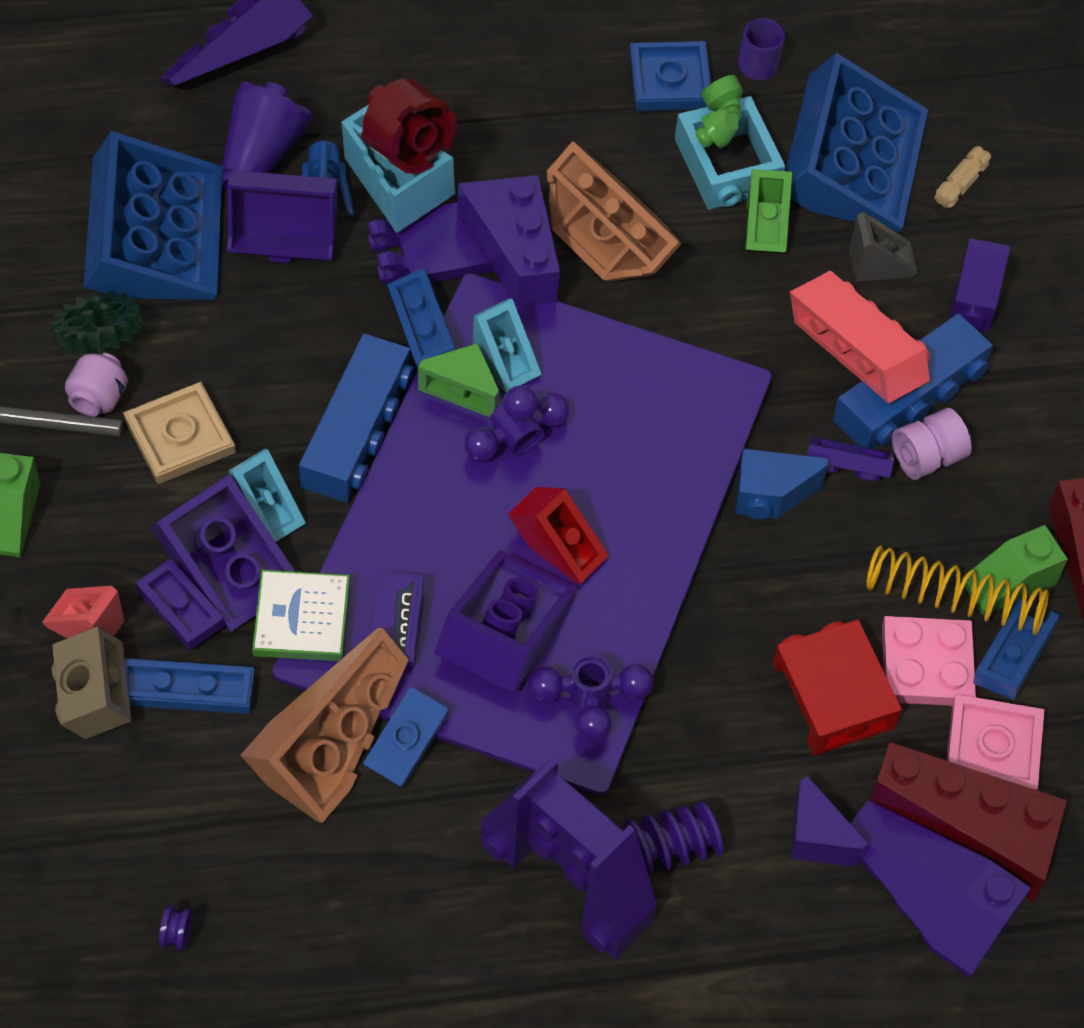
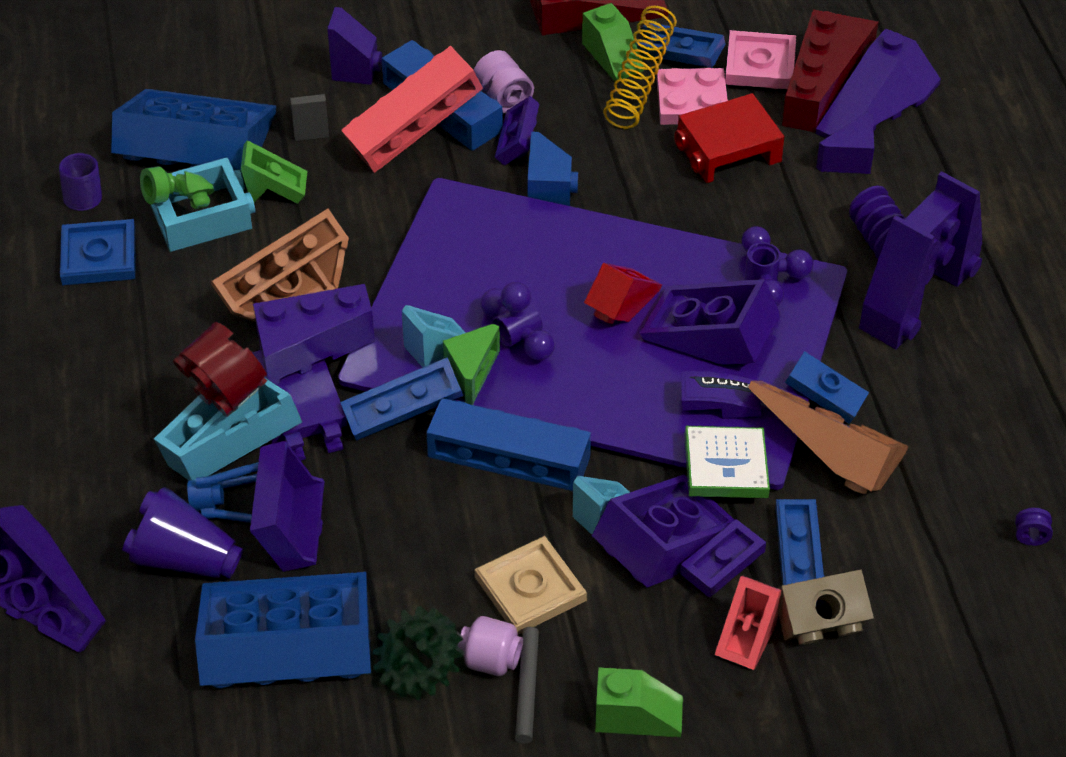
camera: 90 degrees left, 10 degrees down
tan axle [935,146,991,208] -> none

